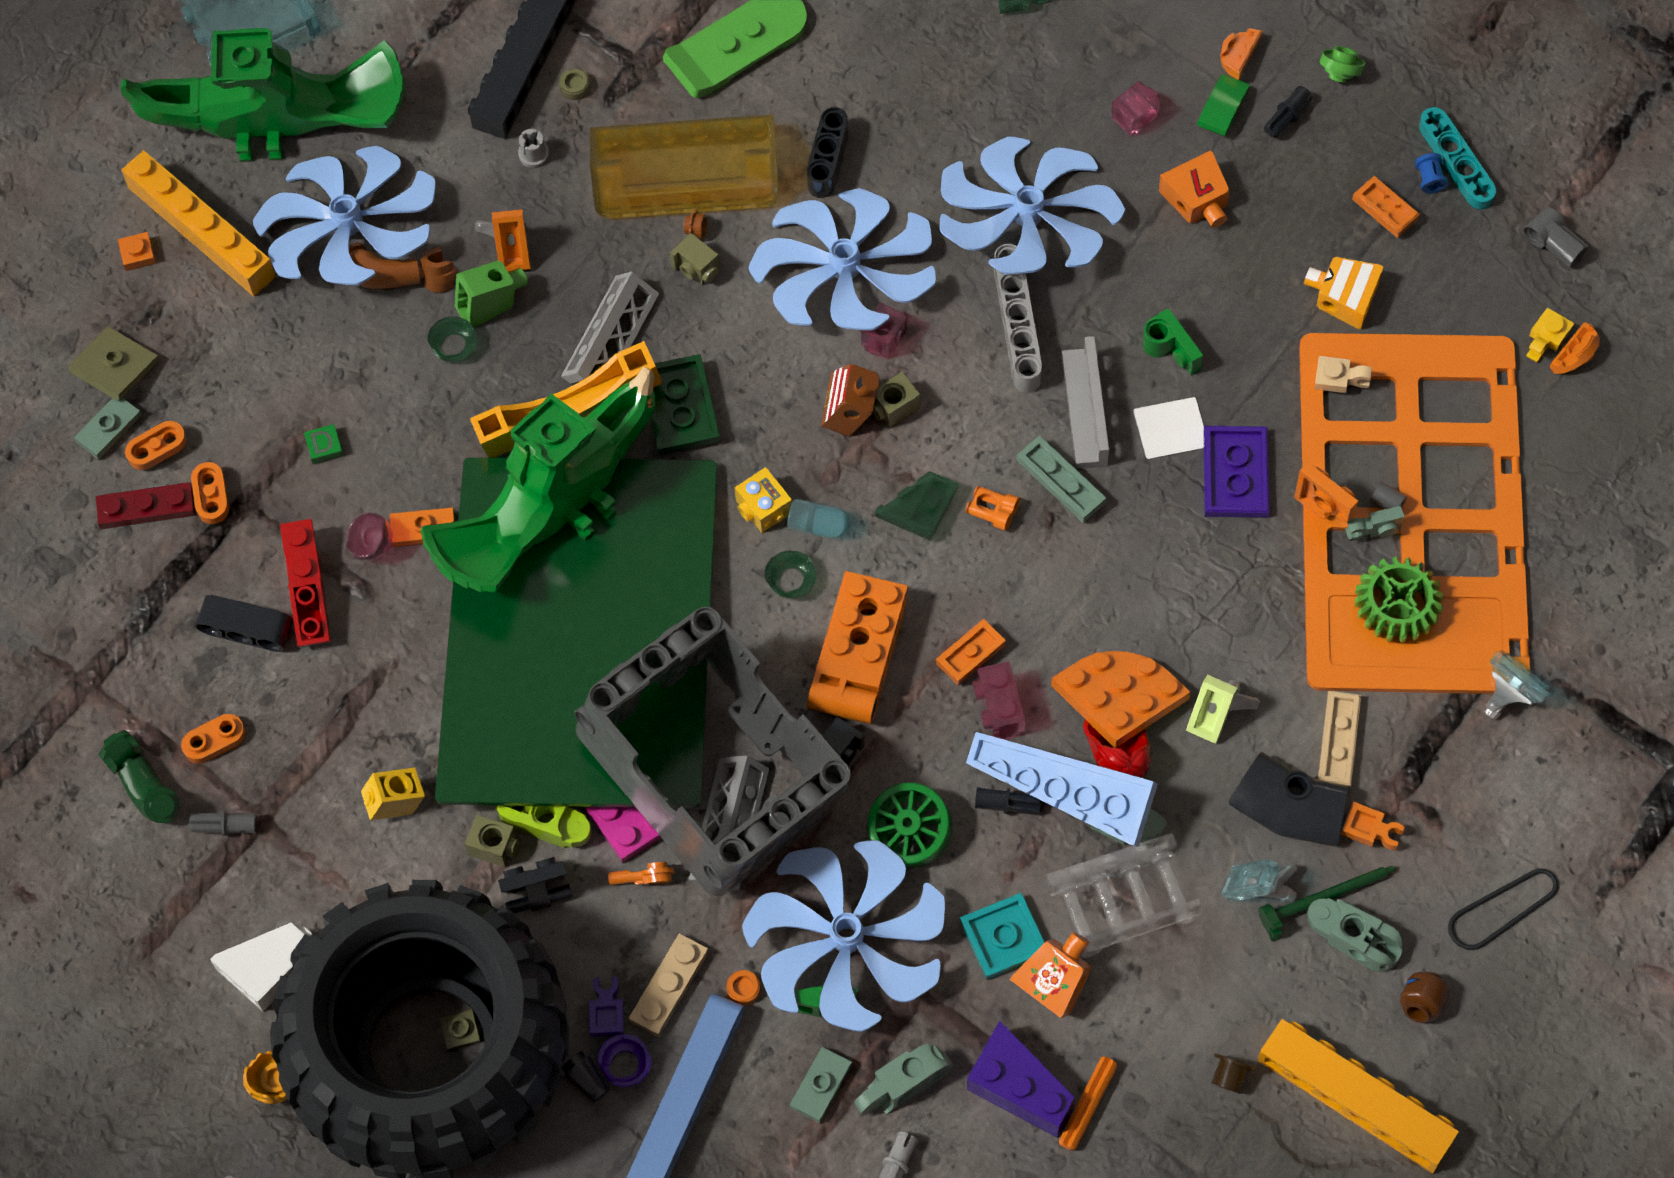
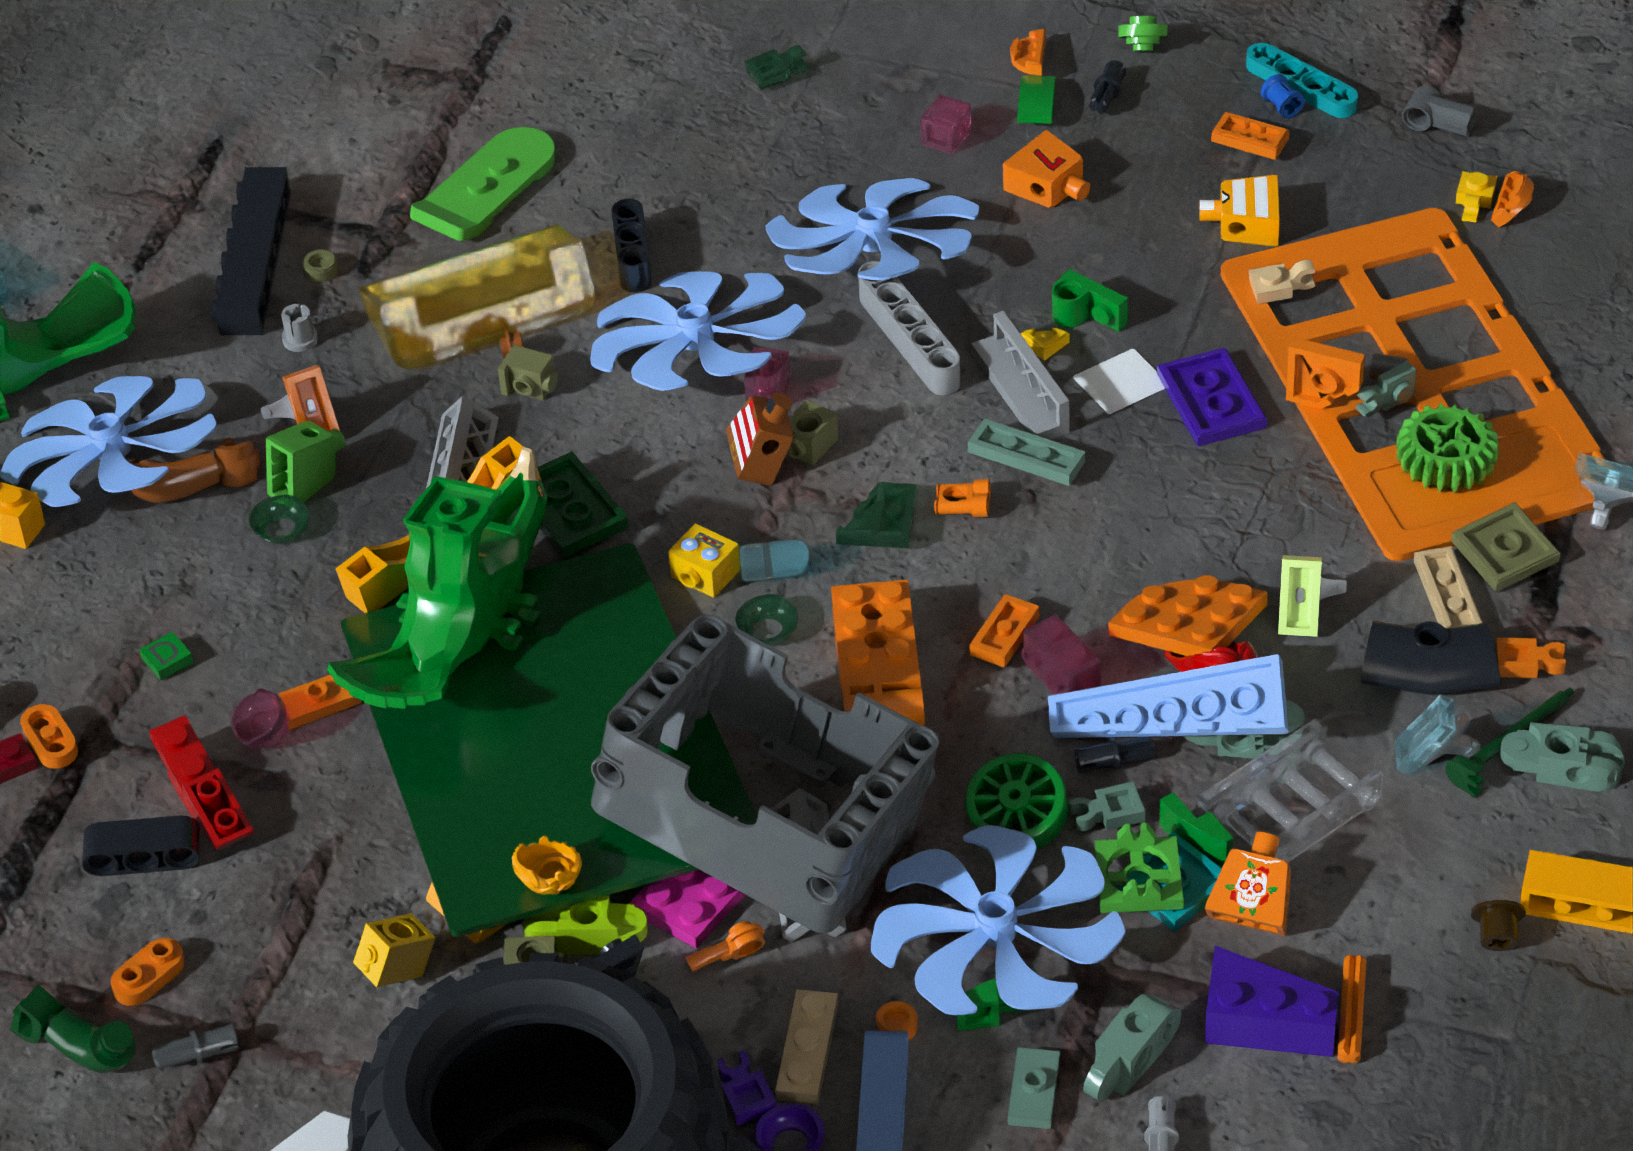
camera: 20 degrees left, 20 degrees down
none -> light orange hair [512,835,582,895]
none -> yellow tile [1020,328,1070,361]
none -> sand green plate [1069,782,1145,831]
none -> bright green piece [1094,823,1184,913]
none -> green slope [1159,792,1234,867]
none -> olive plate [1451,502,1560,592]

